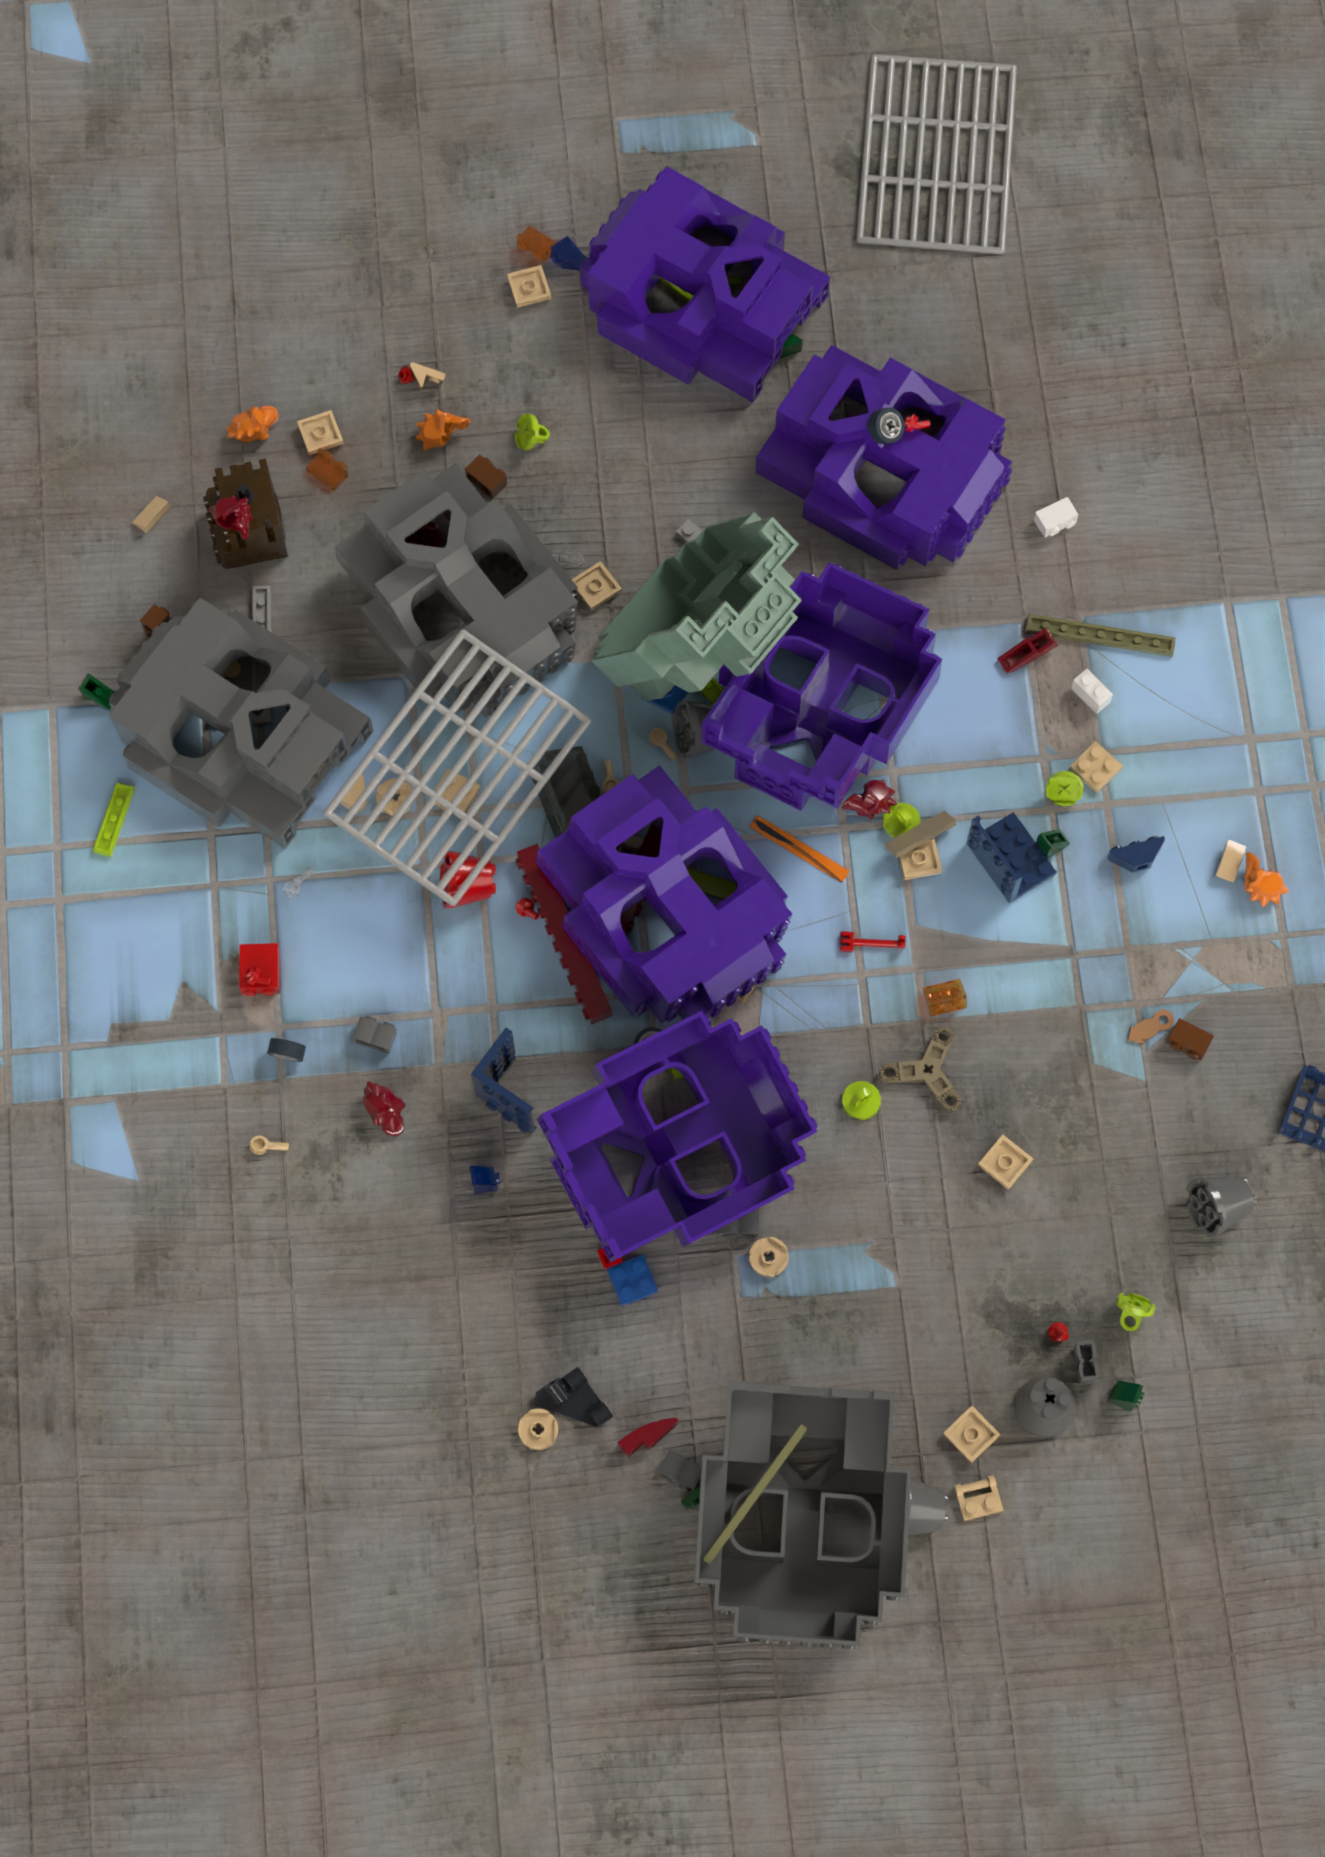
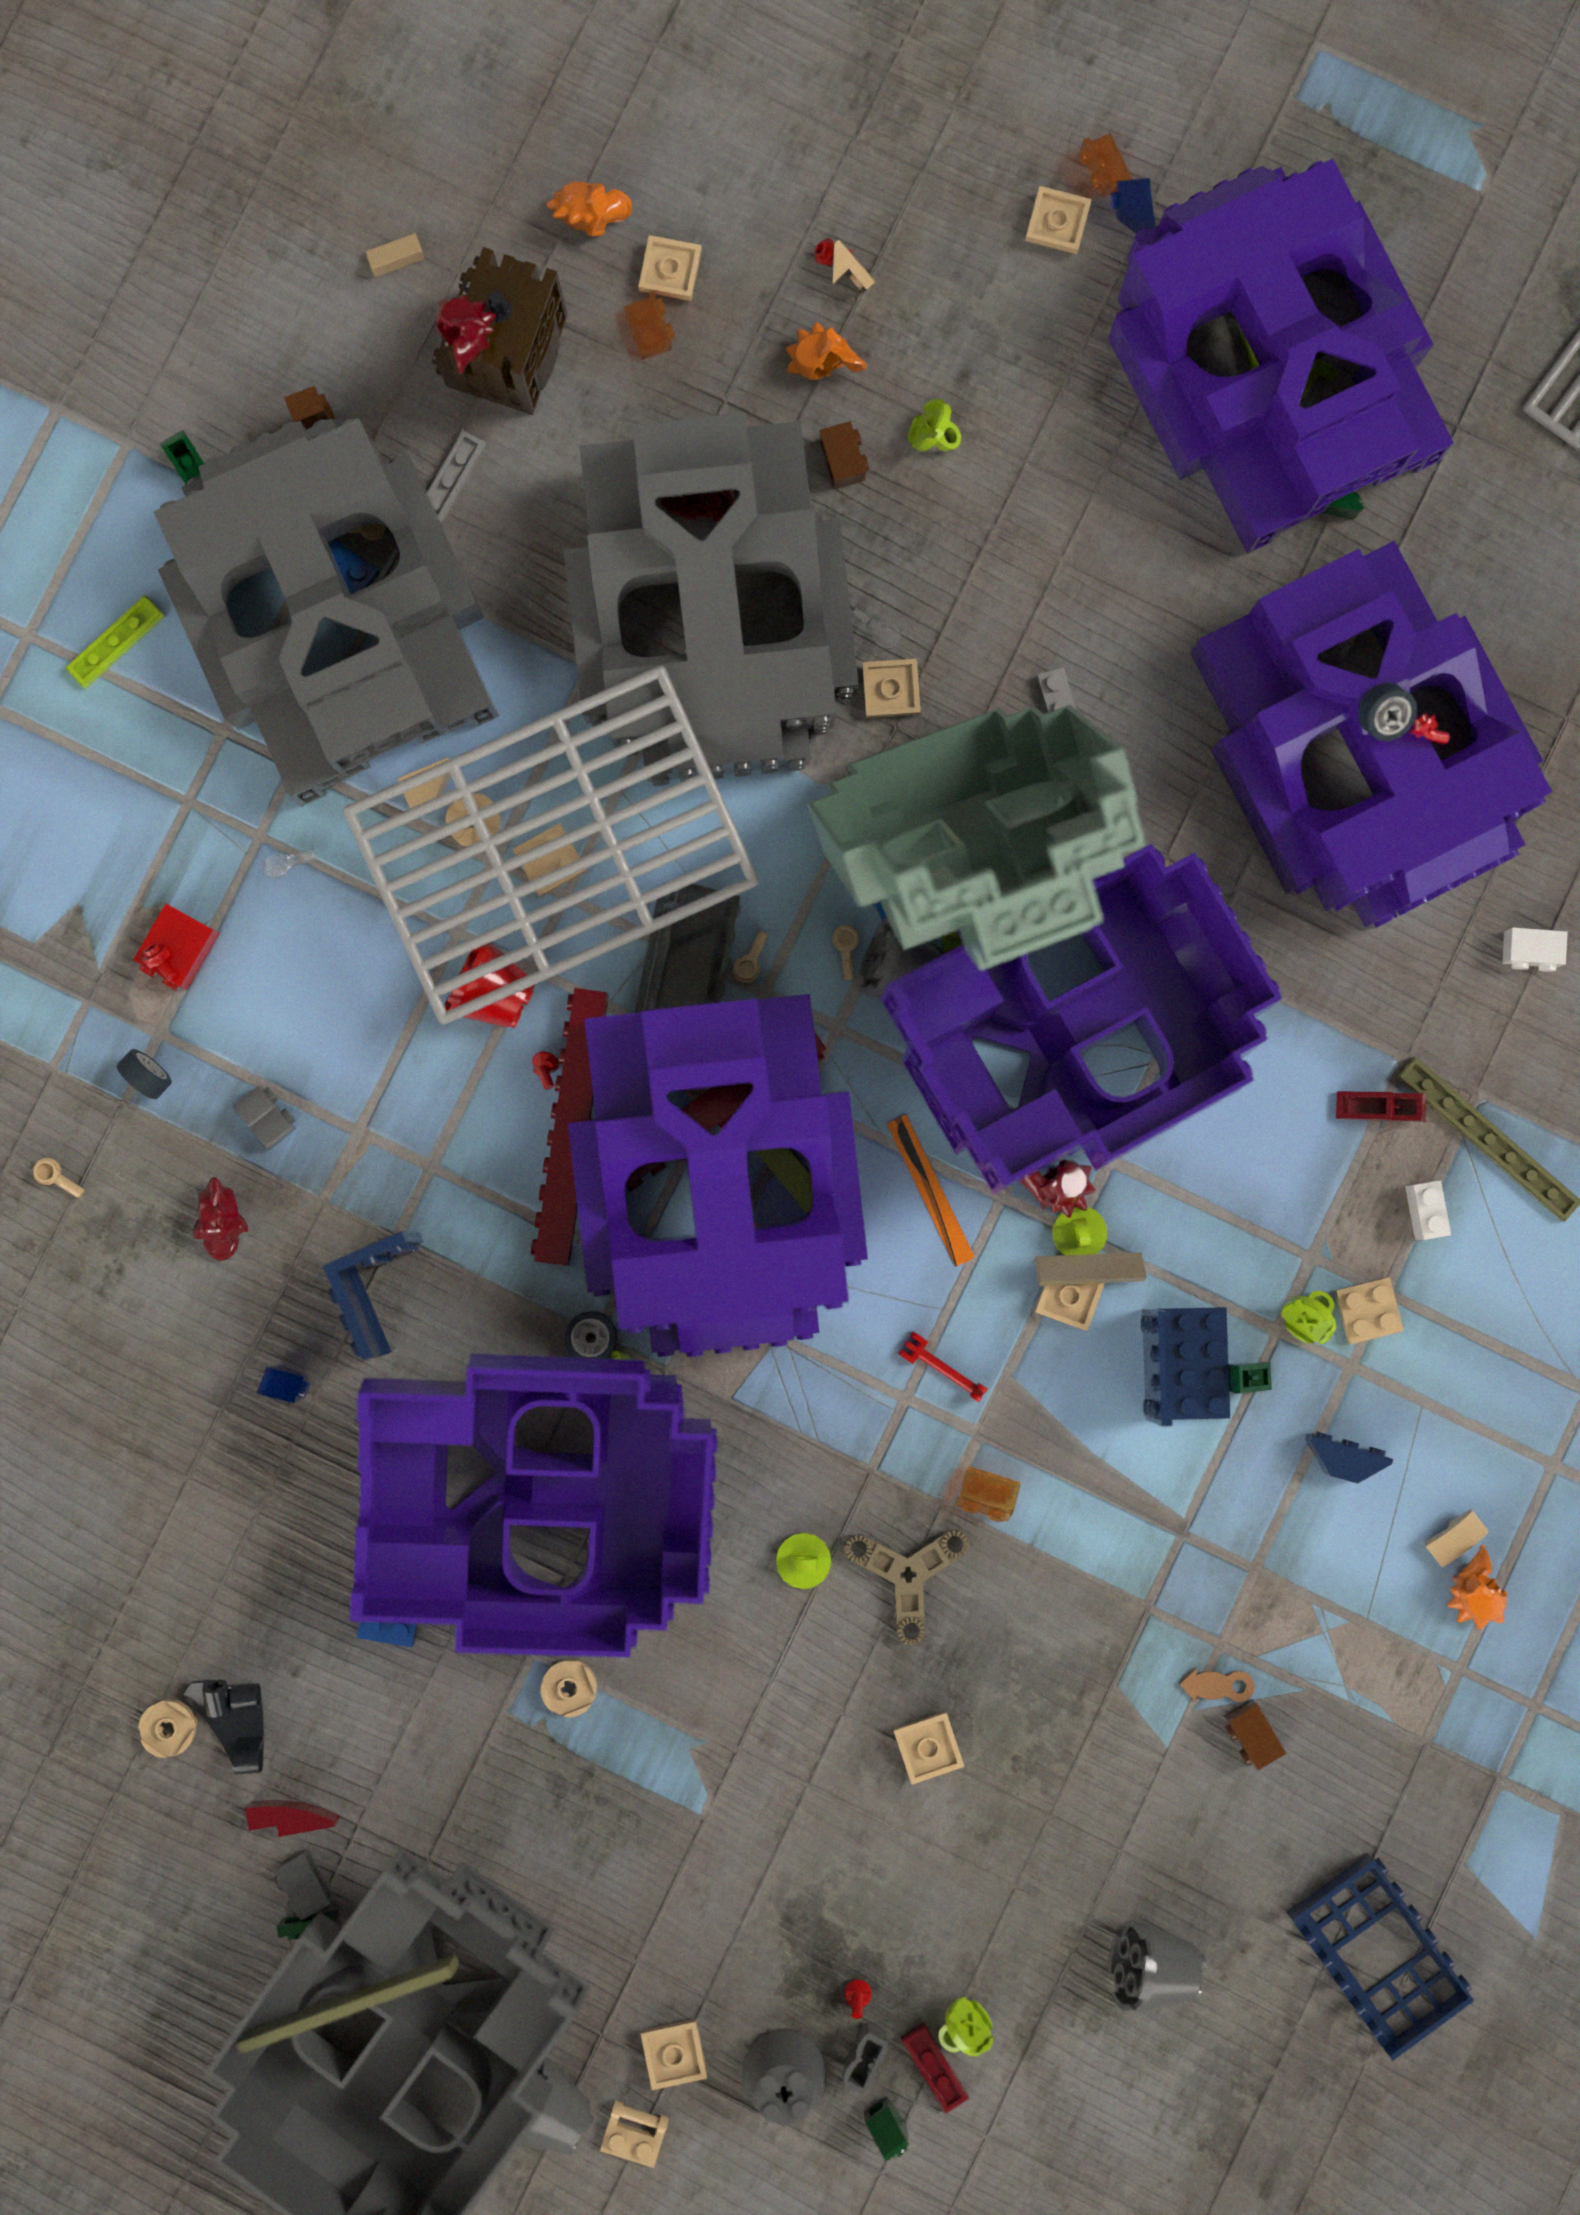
camera: 30 degrees right, 15 degrees up
none -> dark red tile [900,2023,970,2114]

